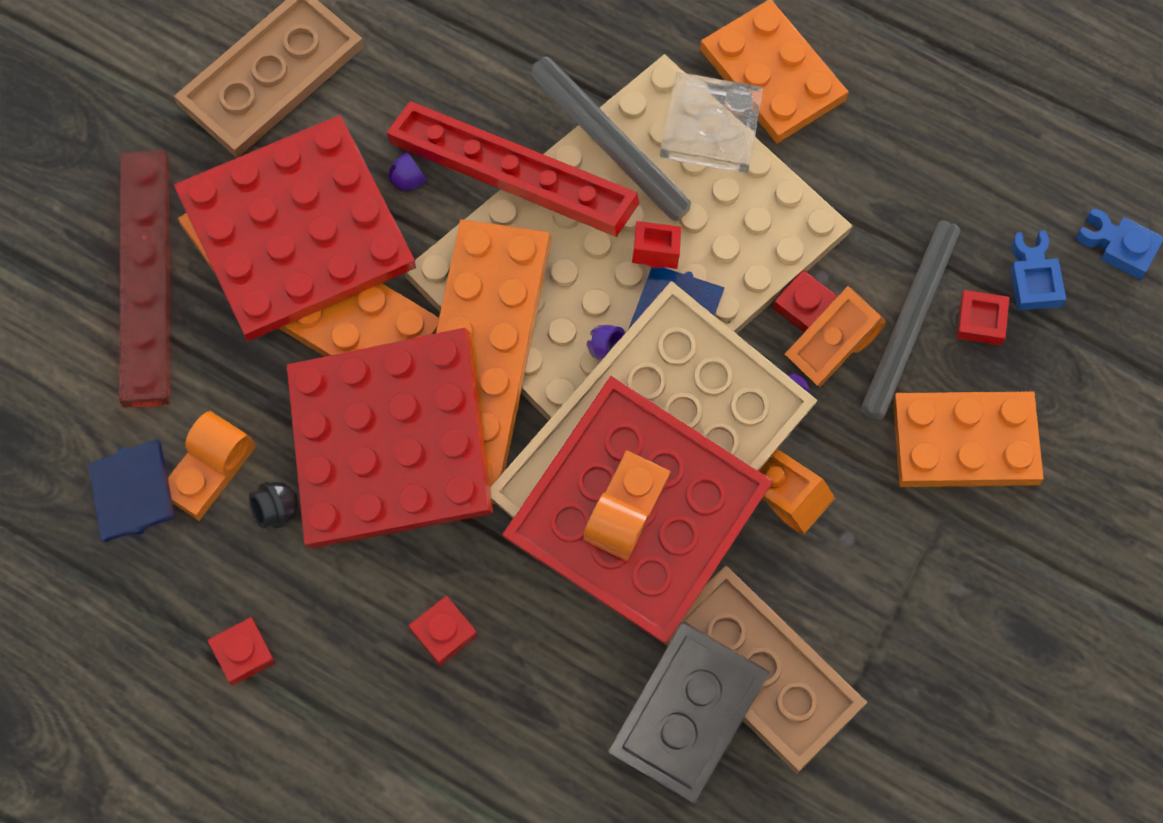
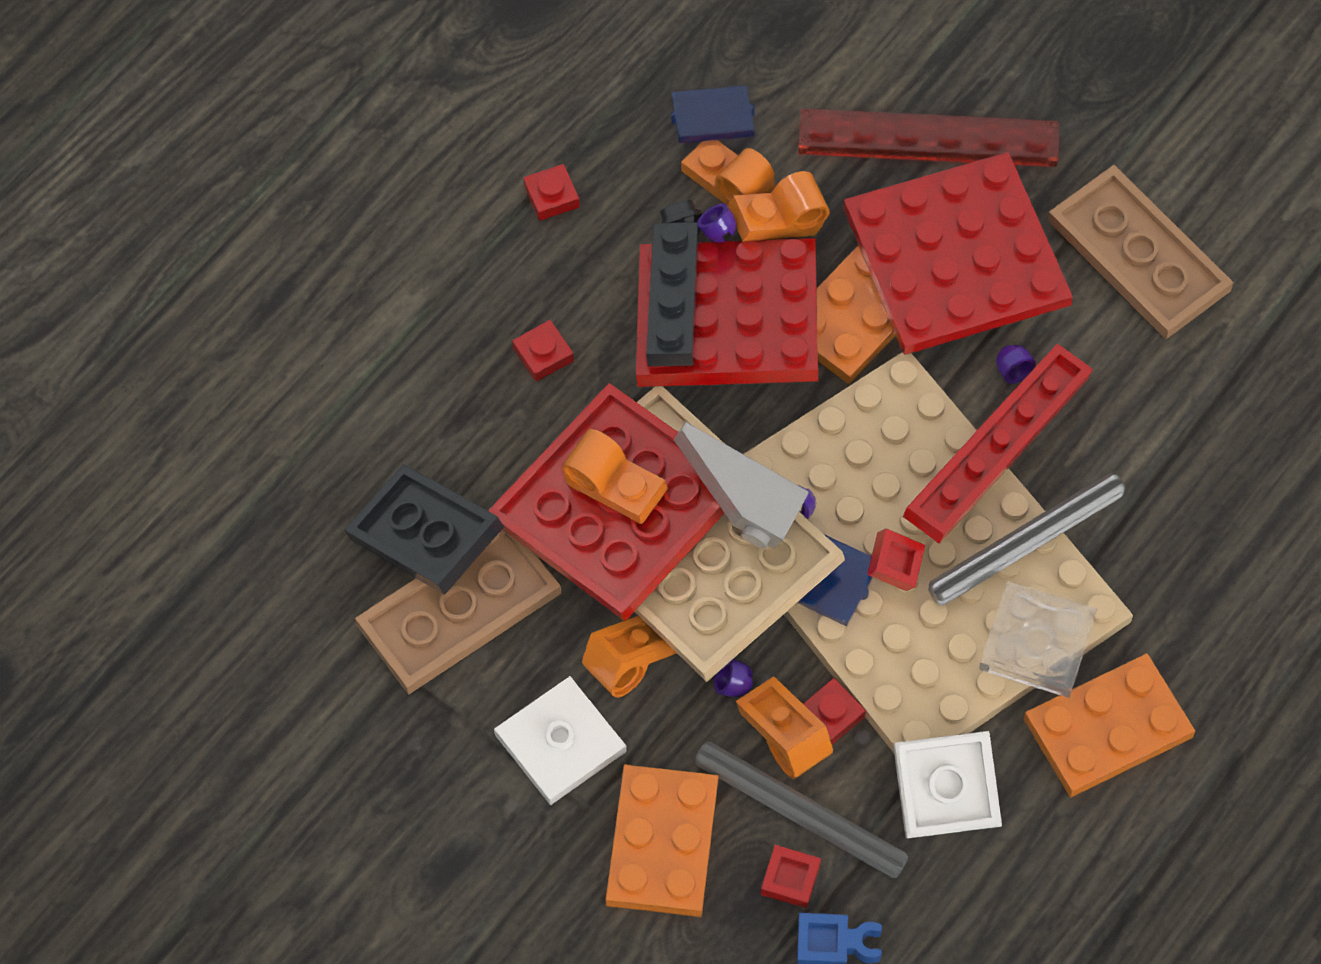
camera: 100 degrees right, 5 degrees down
orange plate [436,219,552,504] -> none
none -> white plate [494,676,626,806]
none -> black plate [646,222,699,366]
none -> light grey slope [674,422,809,549]
none -> dark purple hinge [698,203,736,243]
none -> orange plate [727,171,830,242]
none -> white plate [893,731,1002,838]

